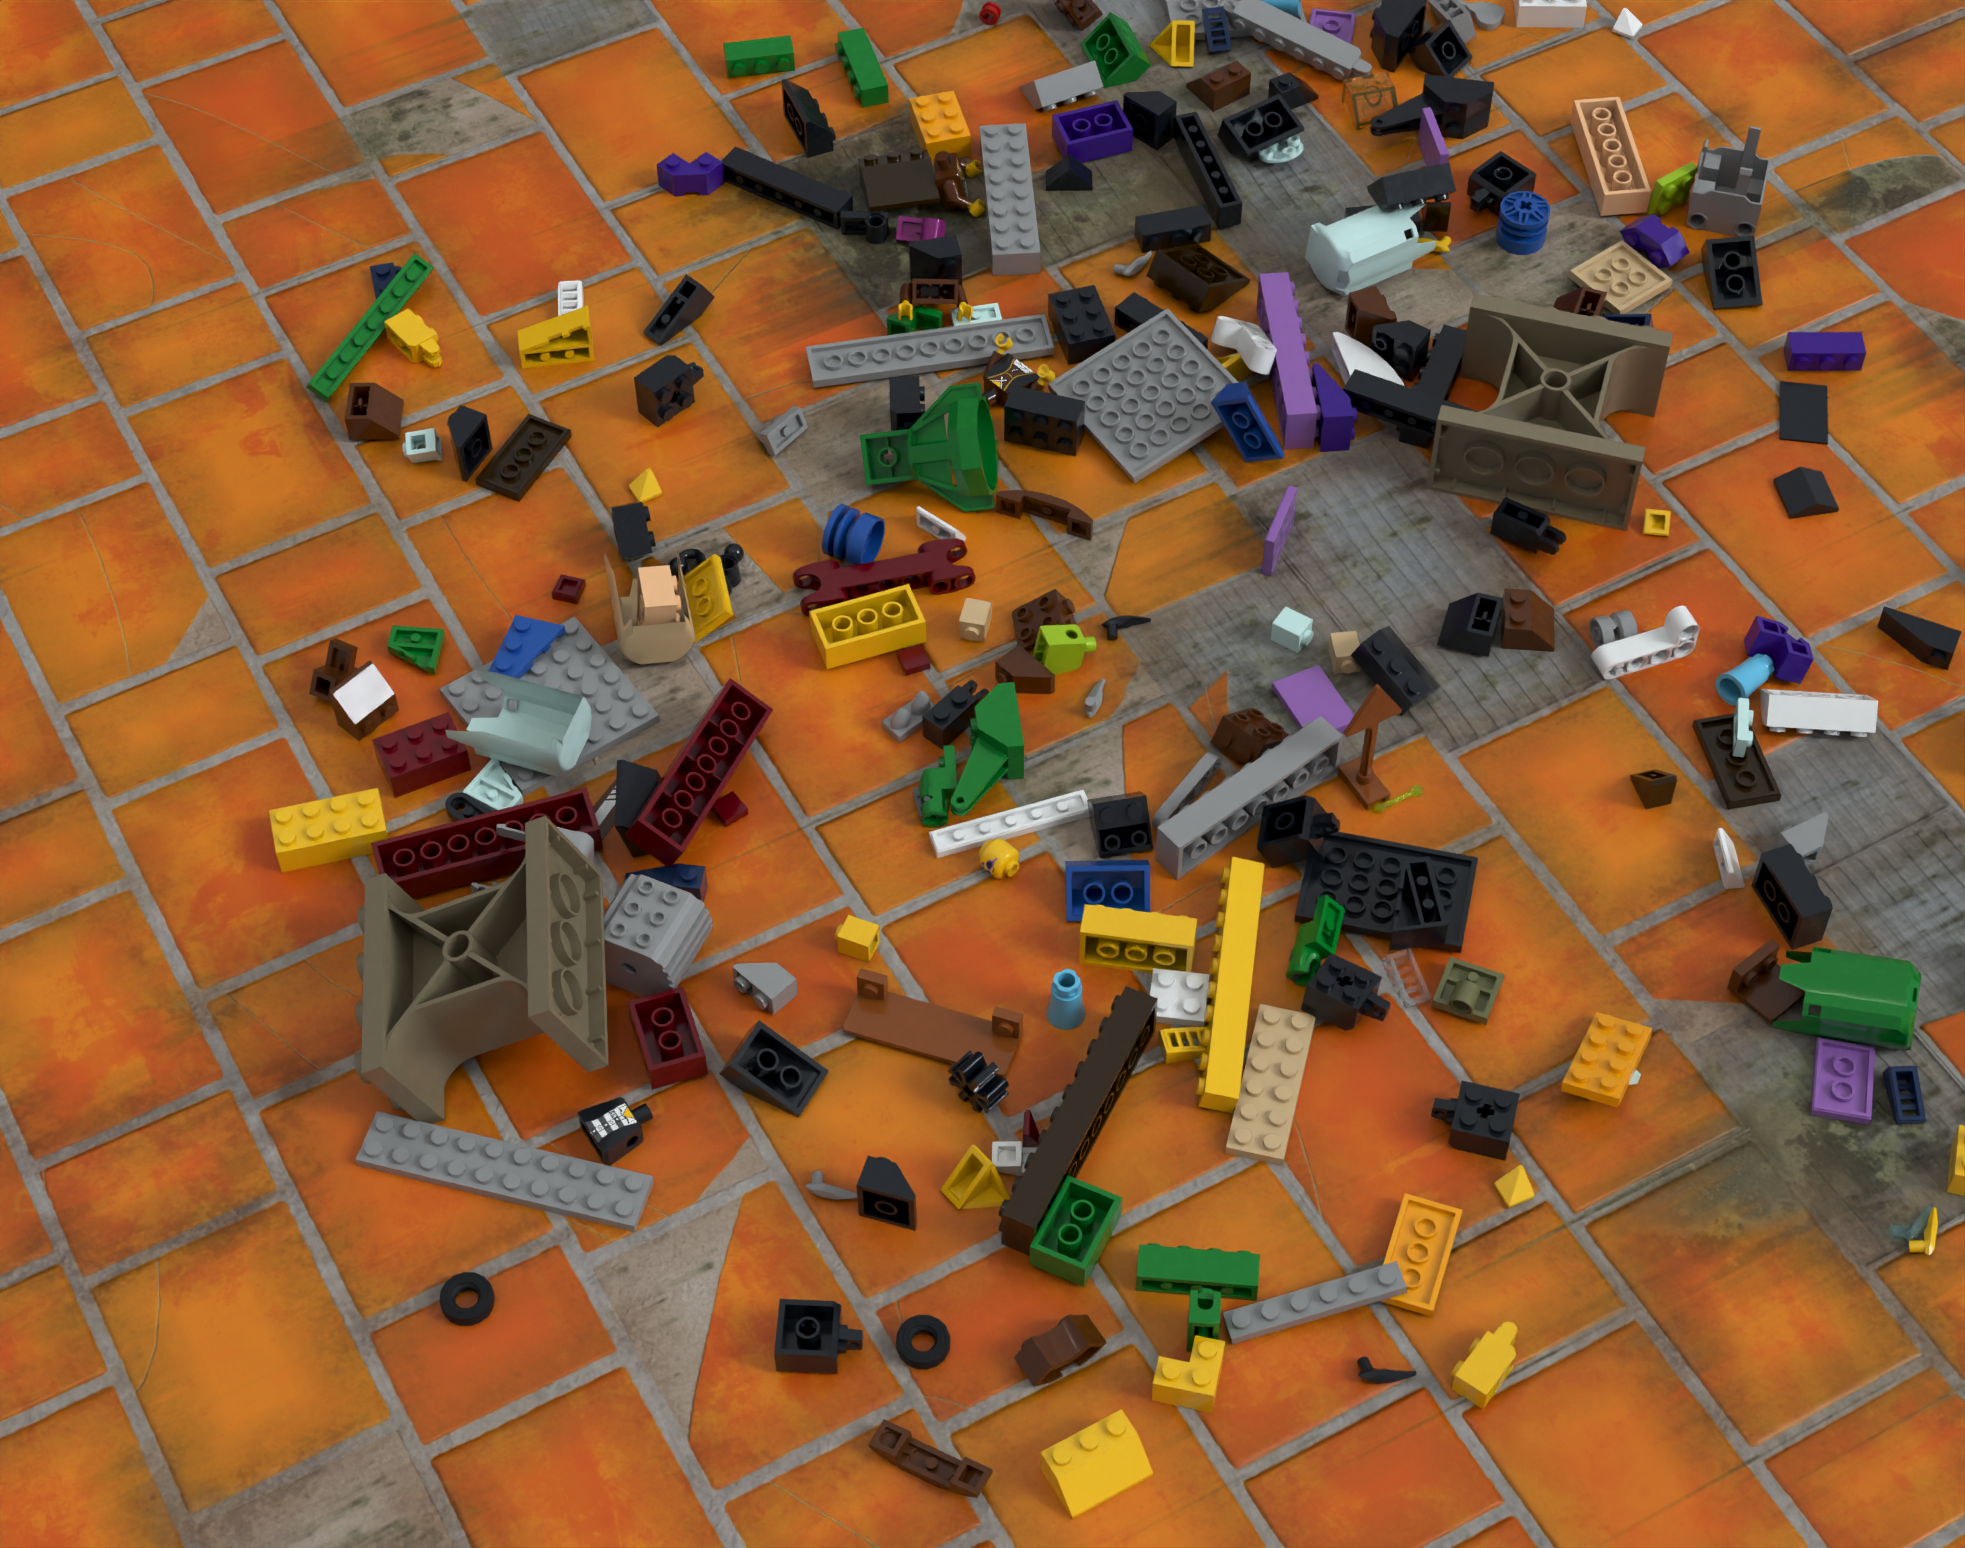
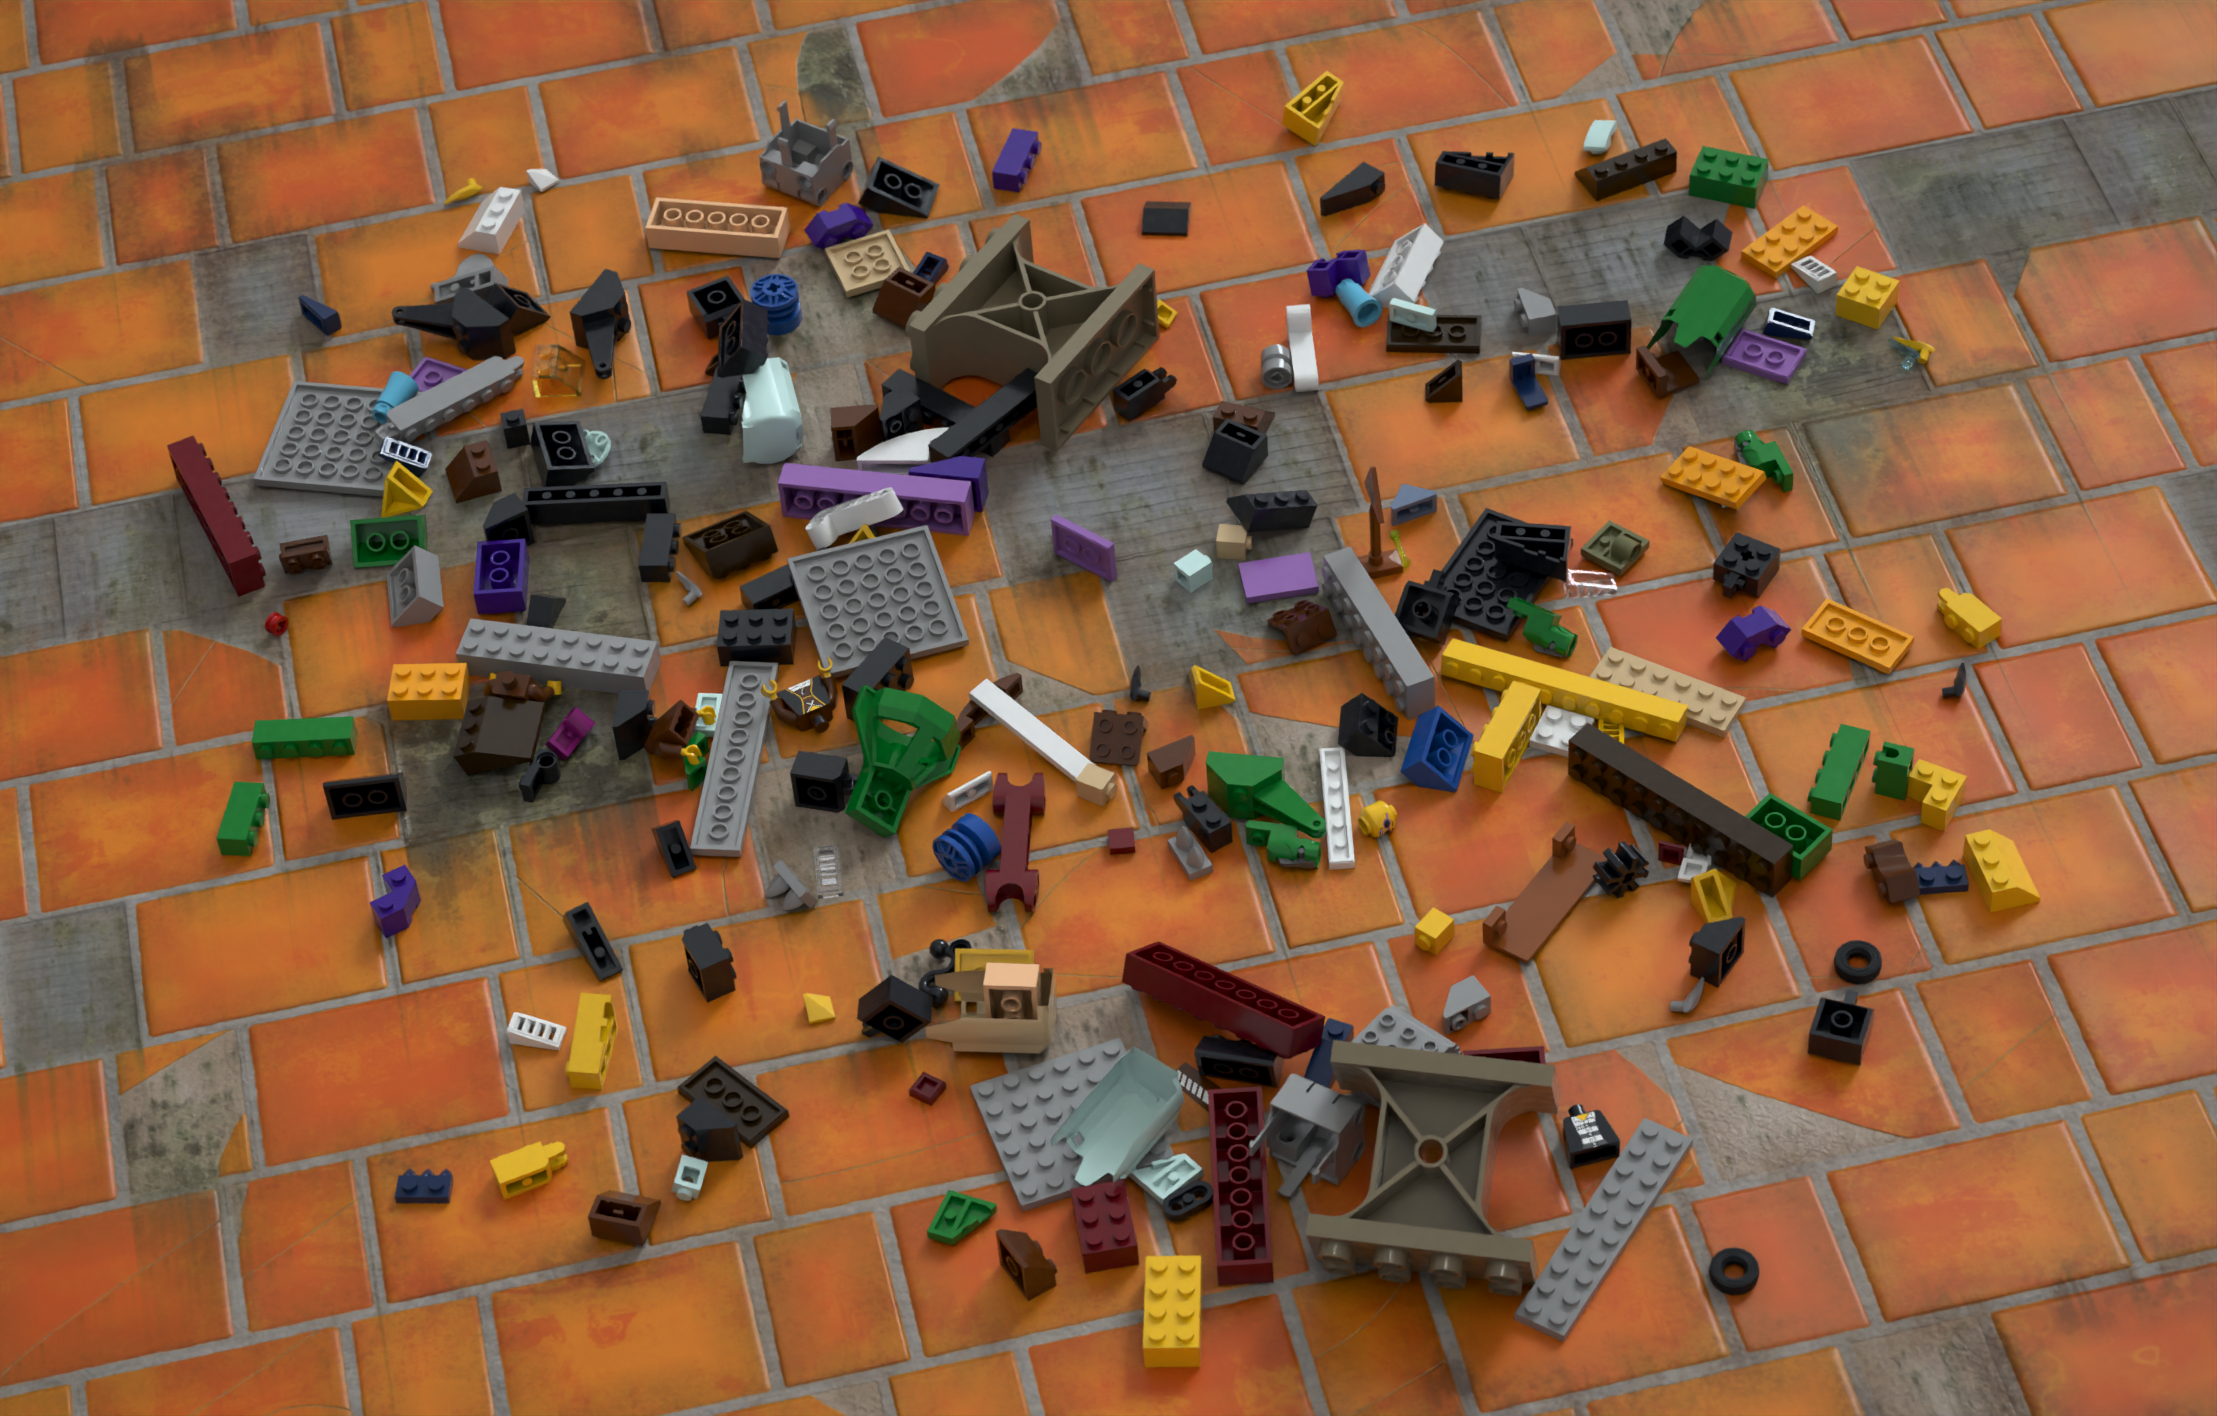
camera: 70 degrees left, 5 degrees down
green plate [306,253,434,402] -> none
reddish brown brick [309,638,358,703] -> none
blue wing [488,615,566,679] -> none
black slope [719,1020,828,1117] -> none
black brick [721,146,853,230] -> none
yellow brick [809,584,926,669] -> none
reddish brown slope [868,1419,993,1498] -> none
lime torso [1033,624,1097,675] -> none
medium azure plant [1046,969,1086,1030] -> none
light grey bar [1085,679,1106,719] -> none
light grey beam [1152,752,1221,828] -> none
blue slope [1211,382,1285,462] -> none
light grey plate [1223,1261,1407,1344] -> none
black hinge [1301,953,1391,1031] -> none
medium lavender tile [1418,107,1449,167] -> none
yellow slope [1494,1165,1535,1208] -> none
lime plate [1645,162,1698,216] -> none
black window [1780,381,1829,445] -> none
none -> black slope [651,820,696,877]
none -> clear slope [813,845,843,899]
none -> white tile [969,678,1096,783]
none -> yellow slope [1188,665,1236,709]
none -> sand blue slope [1391,484,1437,527]
none -> dark blue bracket [1509,353,1548,410]
none -> dark purple brick [1716,606,1791,661]
none -> green plate [1734,430,1794,492]
none -> dark blue plate [1913,859,1969,895]

